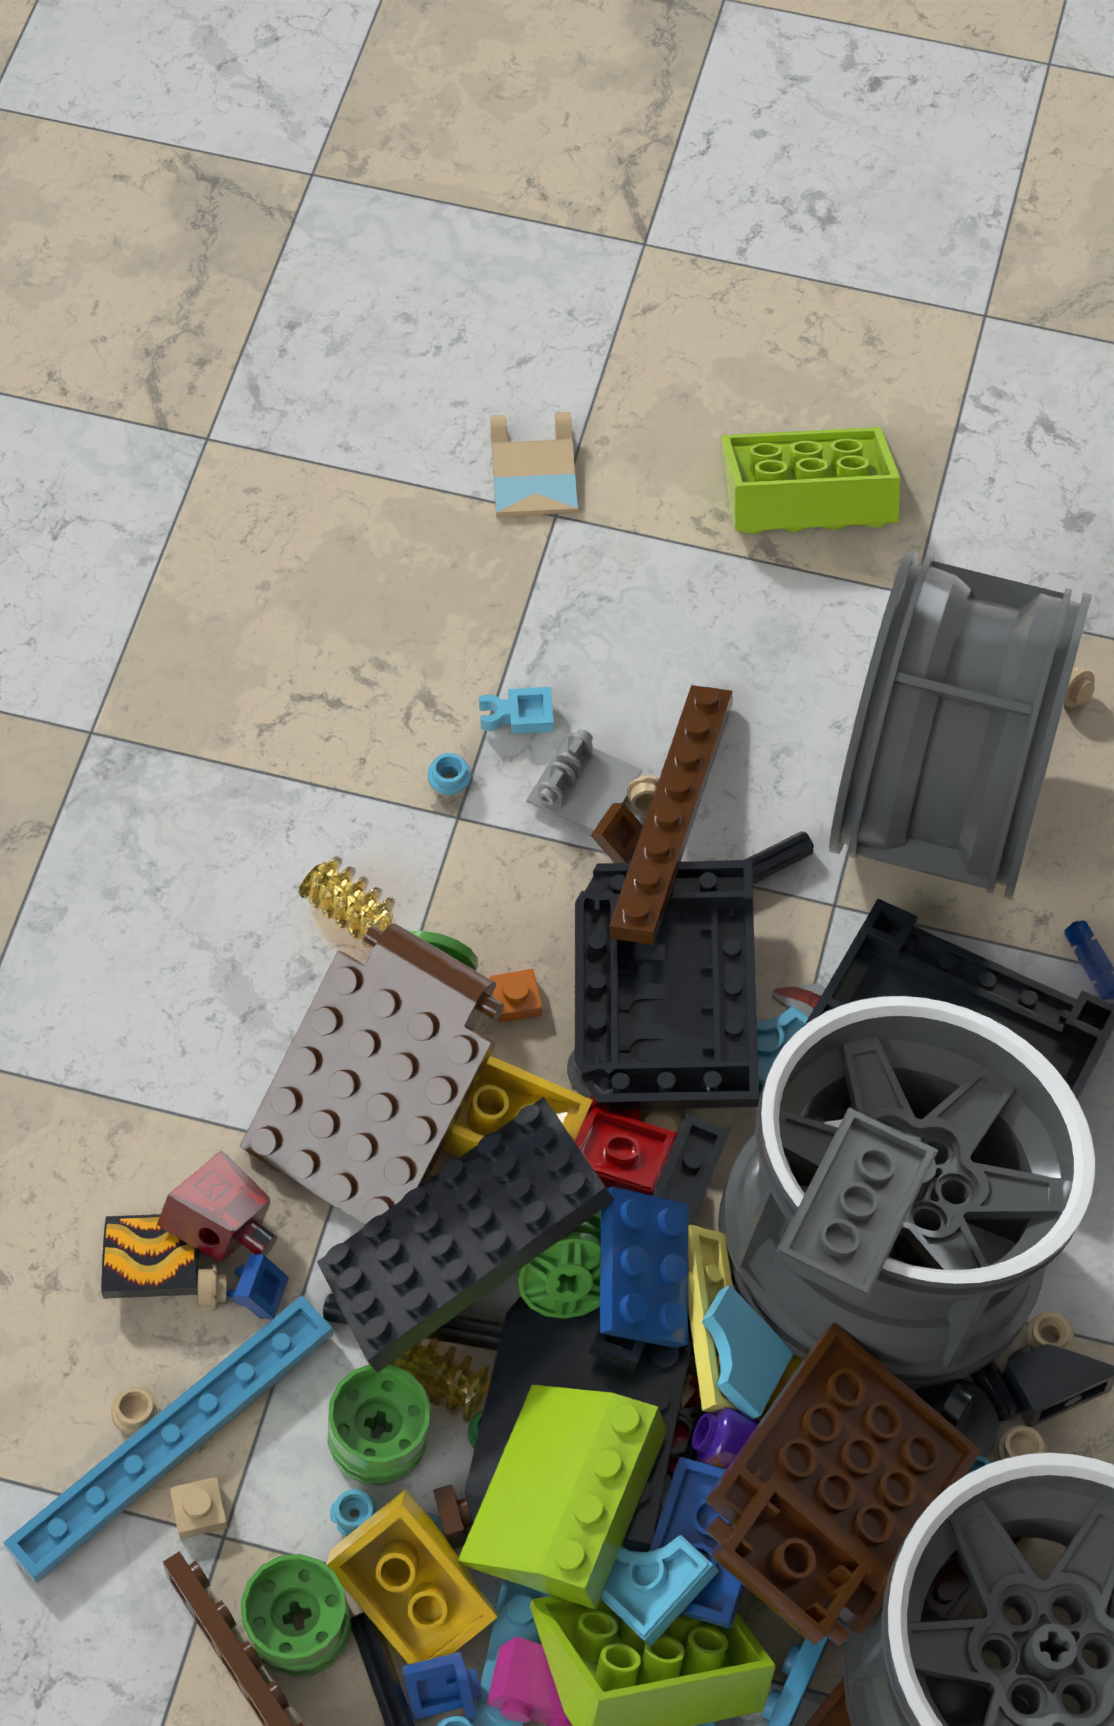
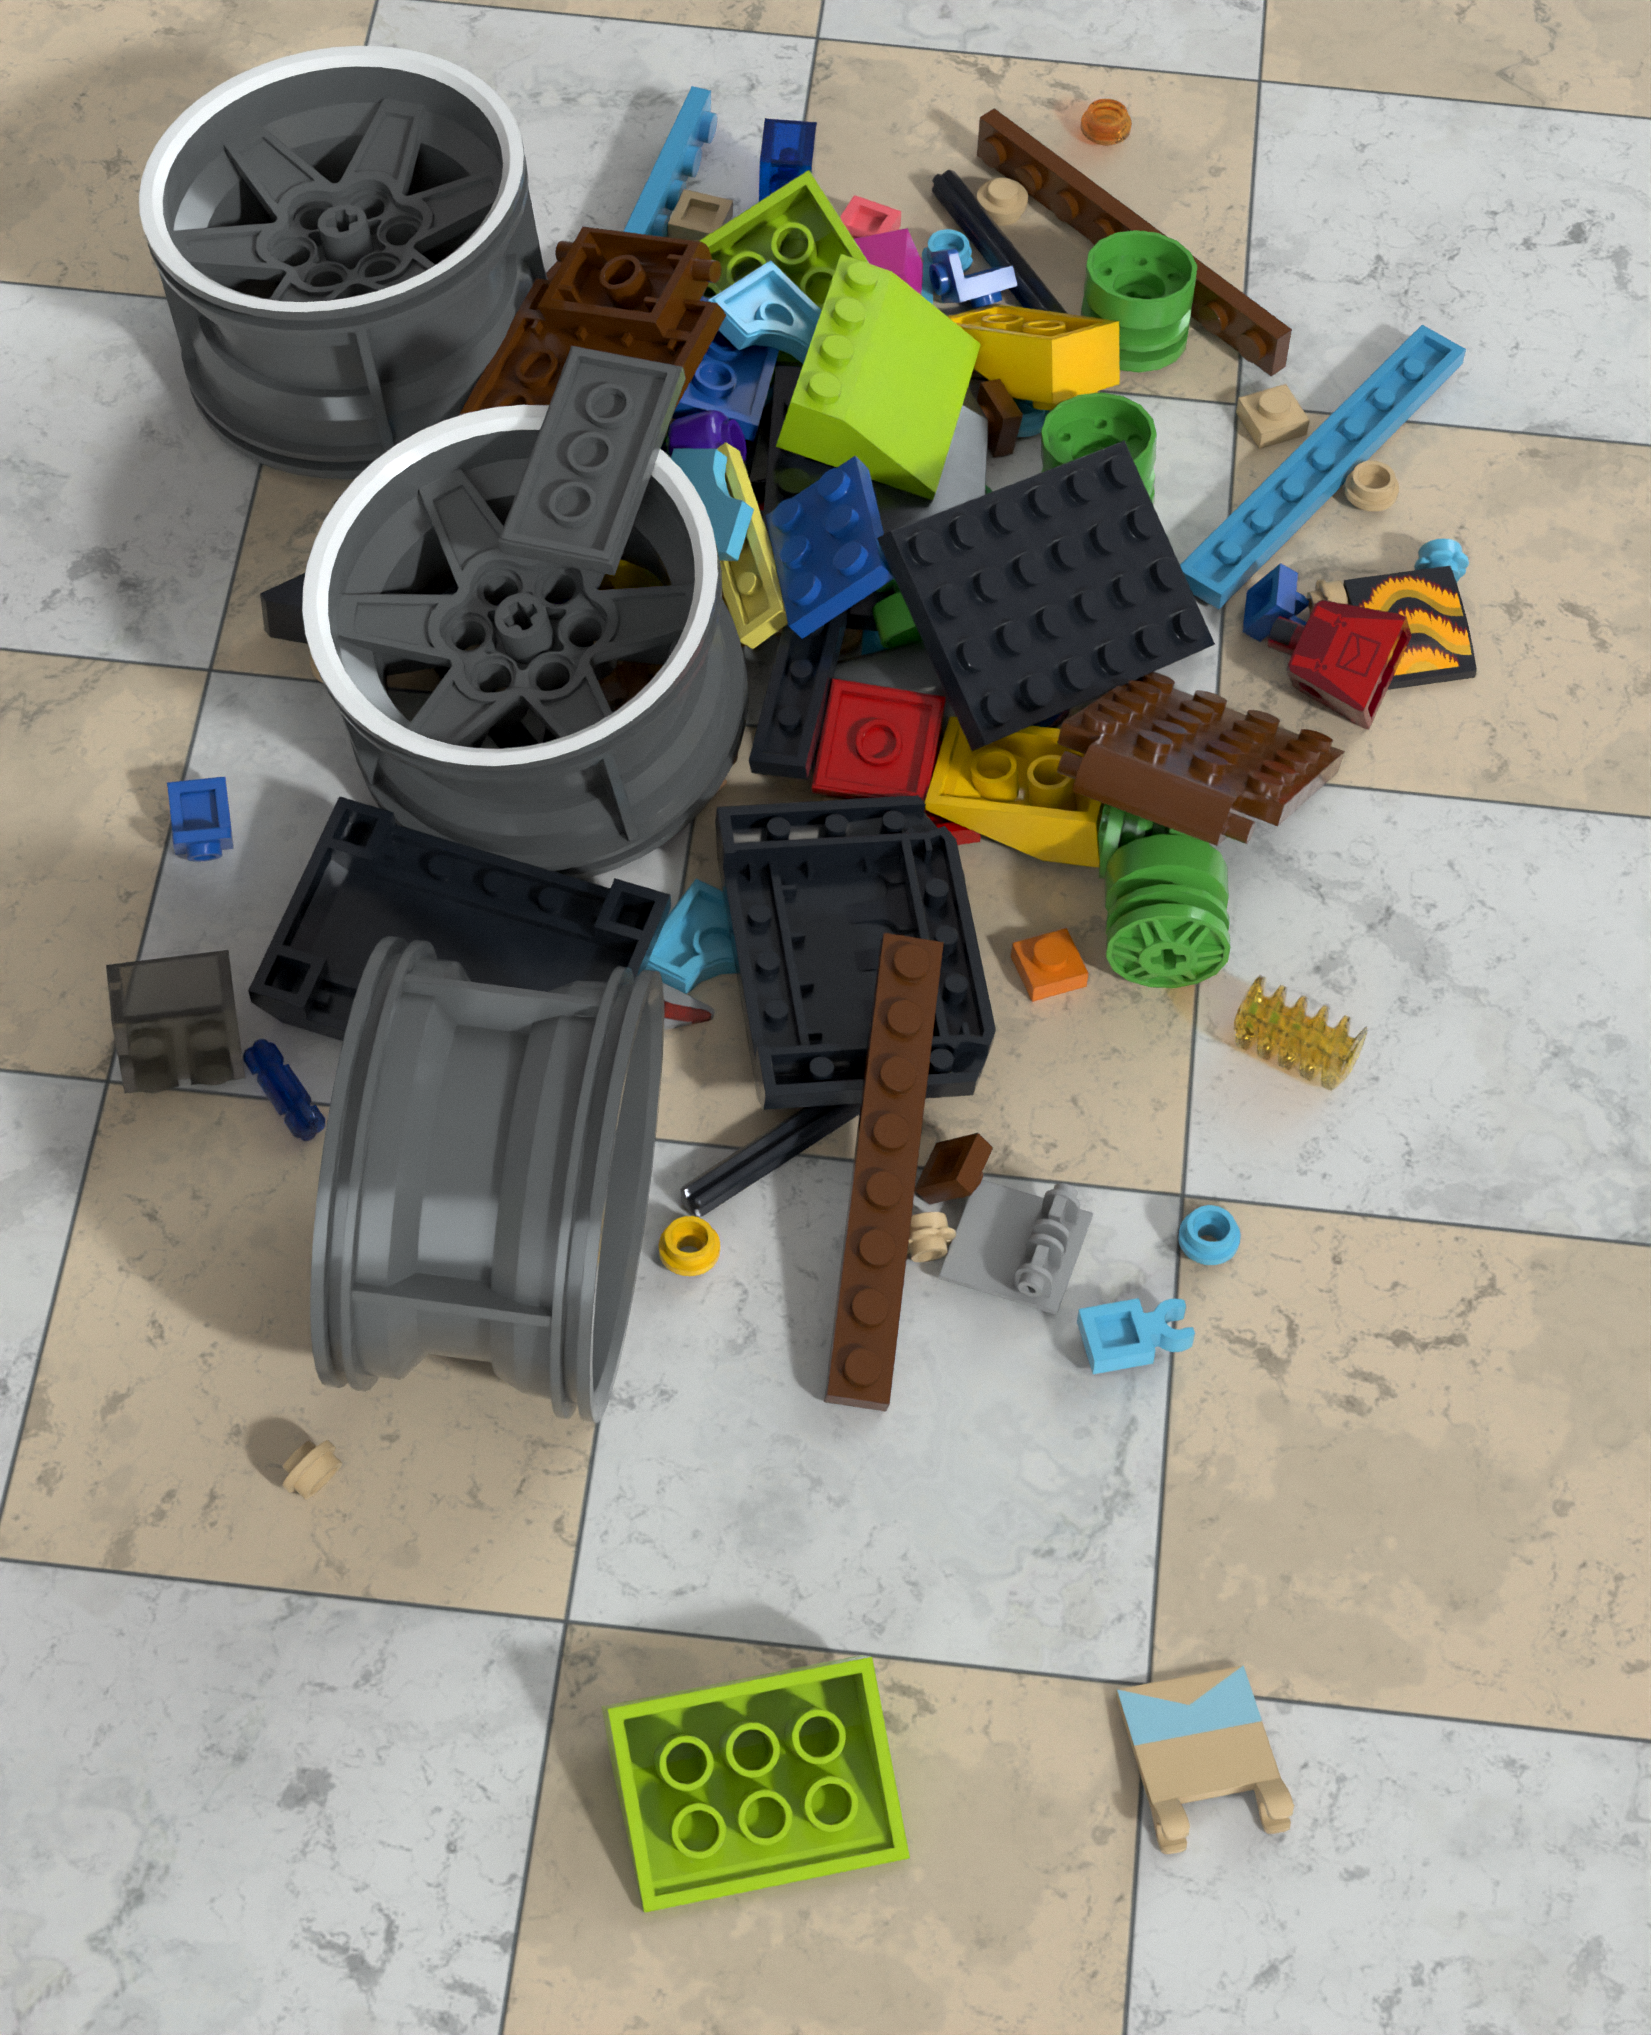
camera: 170 degrees right, 5 degrees down
none -> yellow plate [659,1216,720,1276]
none -> medium azure plate [1414,539,1469,583]

